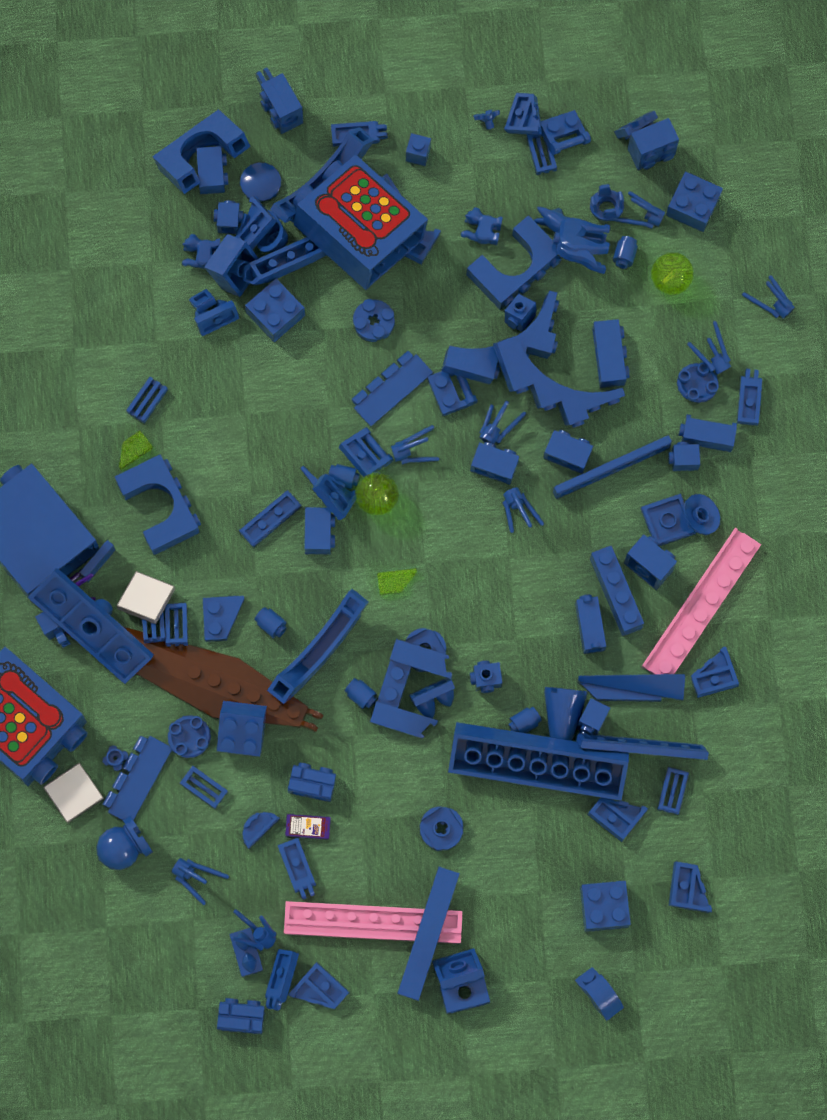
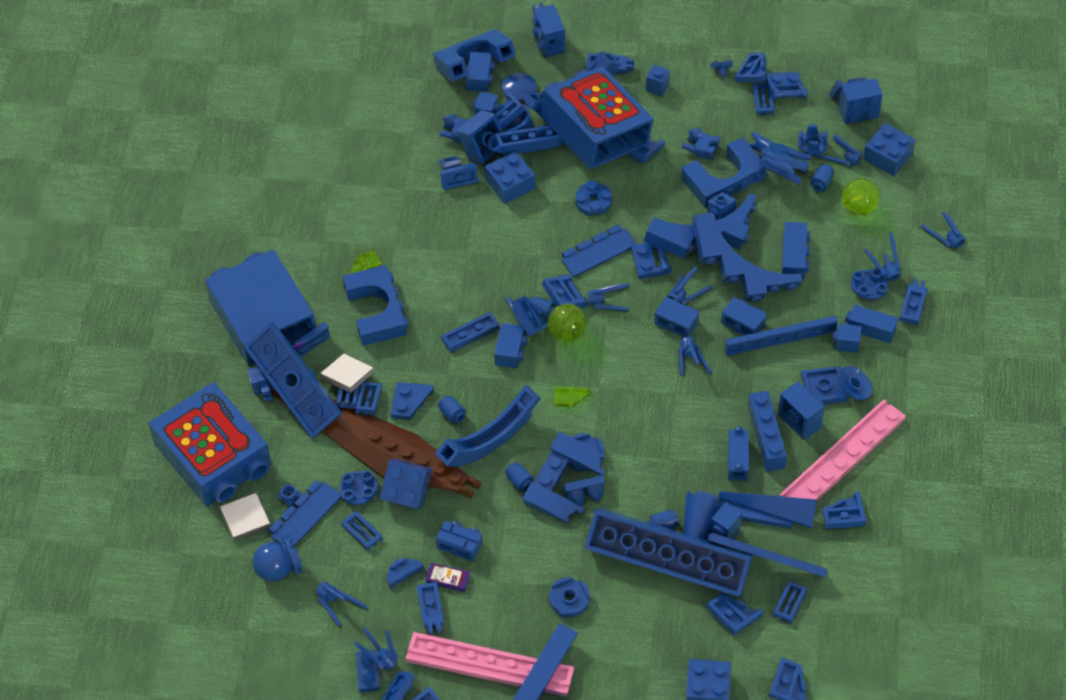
camera: 15 degrees right, 20 degrees down
blue tile [126,377,168,424] -> none
blue brick [470,661,503,693] -> none

